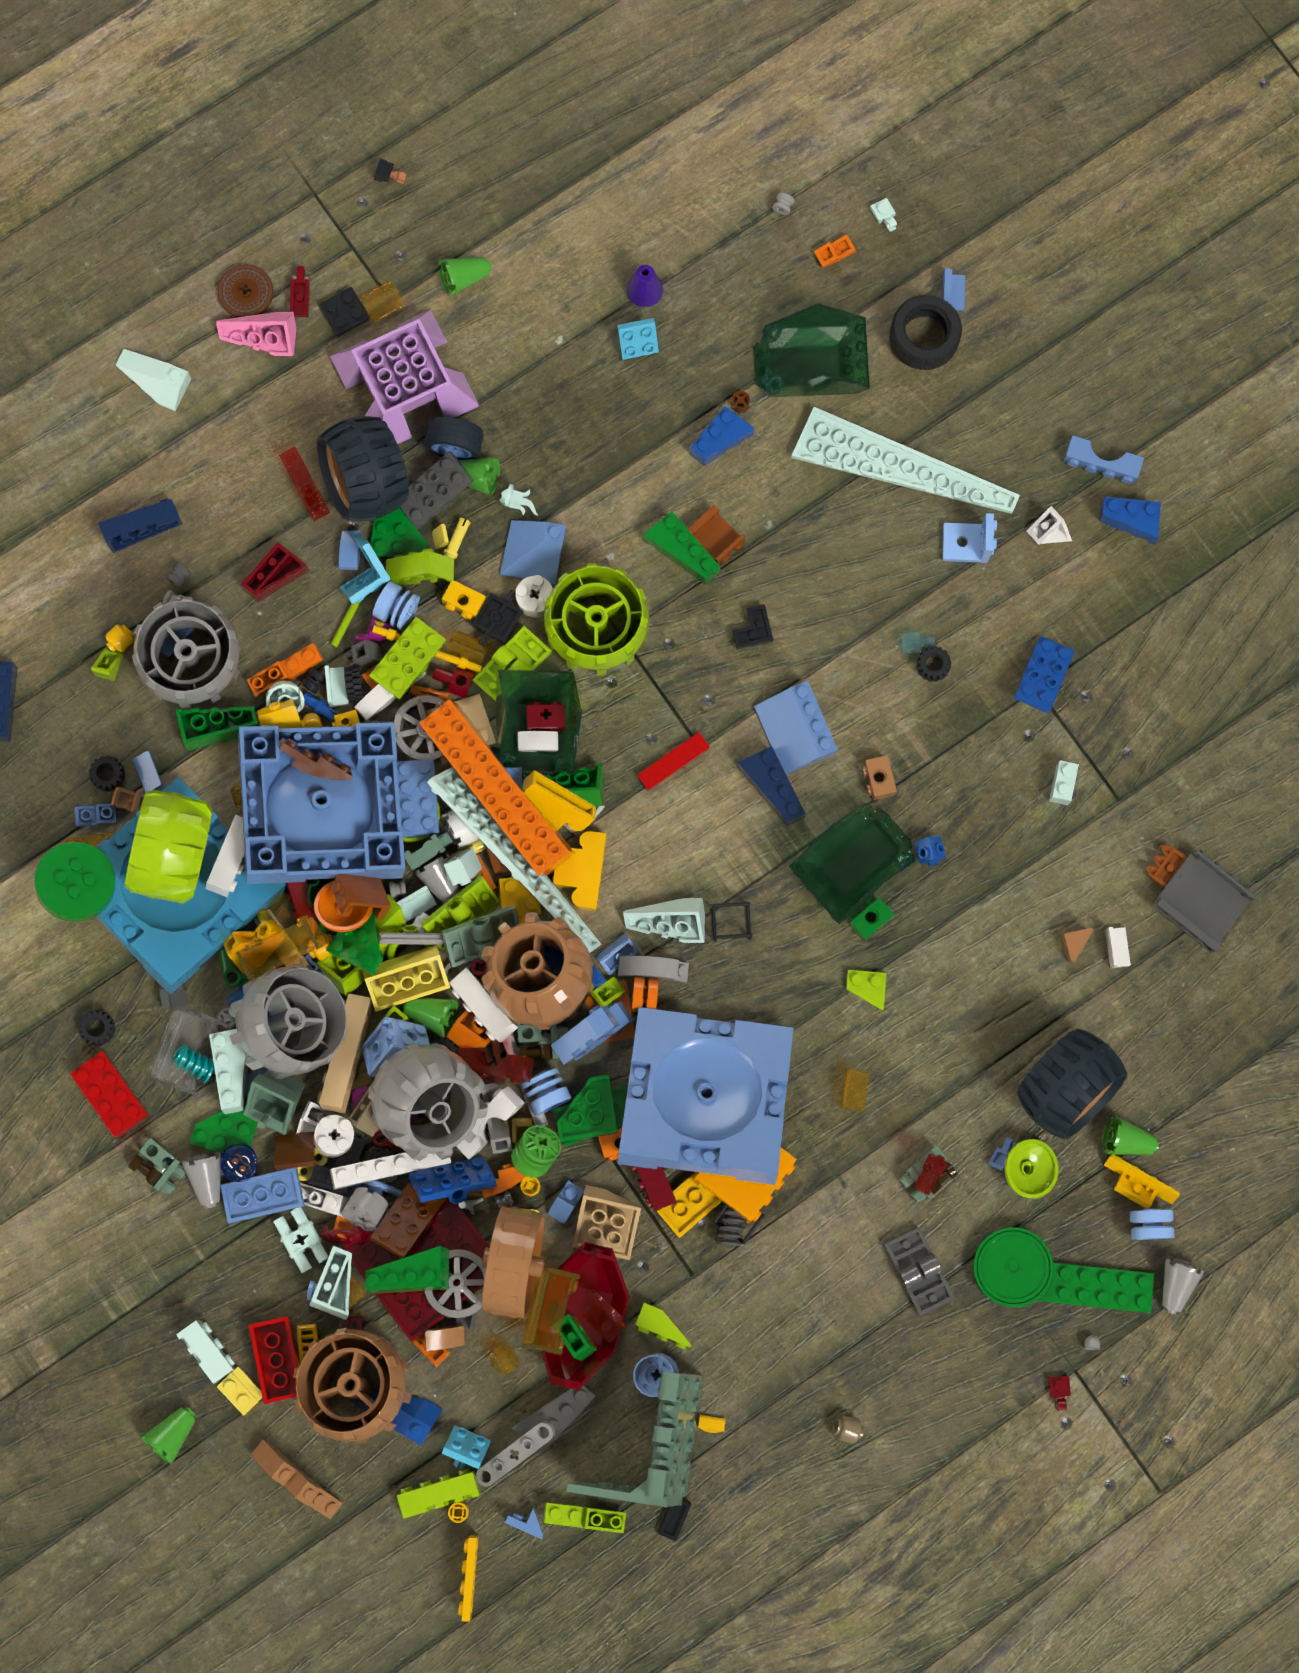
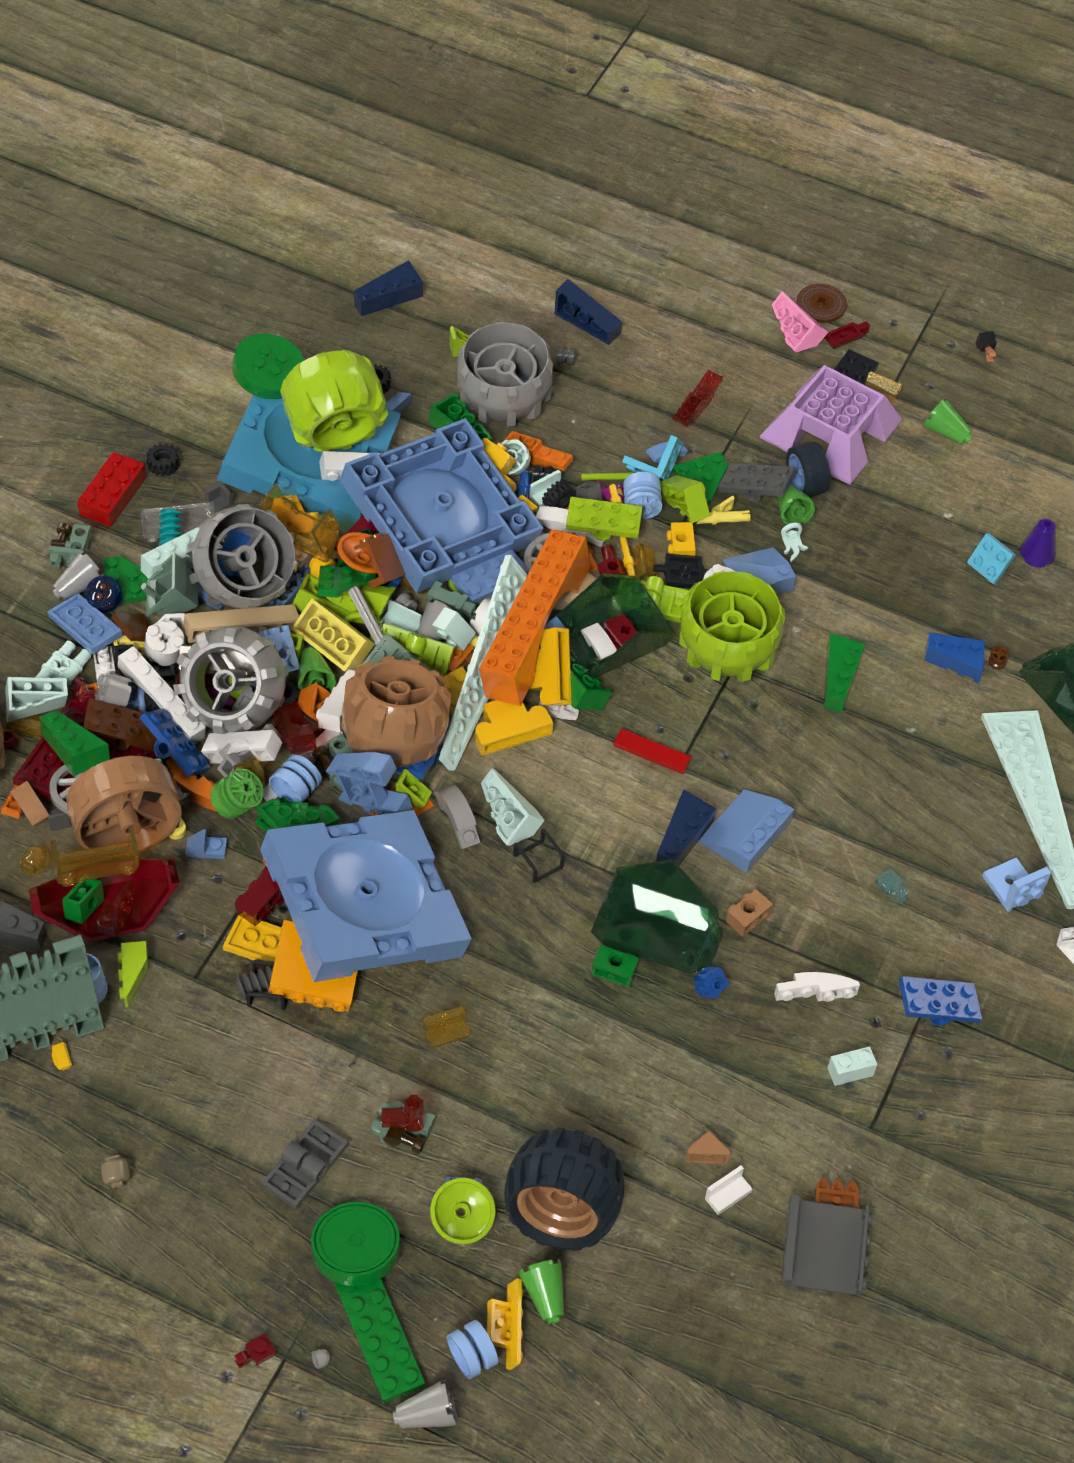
camera: 60 degrees right, 25 degrees down
light aqua wedge [116,349,191,411] -> none
dark red wedge [241,542,309,602] -> none
reddish brown slope [278,738,353,780] -> none
black wheel [316,416,409,521] -> none
yellow wheel [520,1177,540,1197] -> none
tan slope [572,1185,642,1260] -> none
medium blue slope [595,934,639,976] -> none
orange wheel [632,976,659,1012] -> none
dark orange panel [688,505,745,565] -> none
black plate [732,604,773,650] -> none
lime wing [846,970,887,1011] -> none
black tyre [916,646,951,682] -> none
none -> white slope [774,972,860,1002]

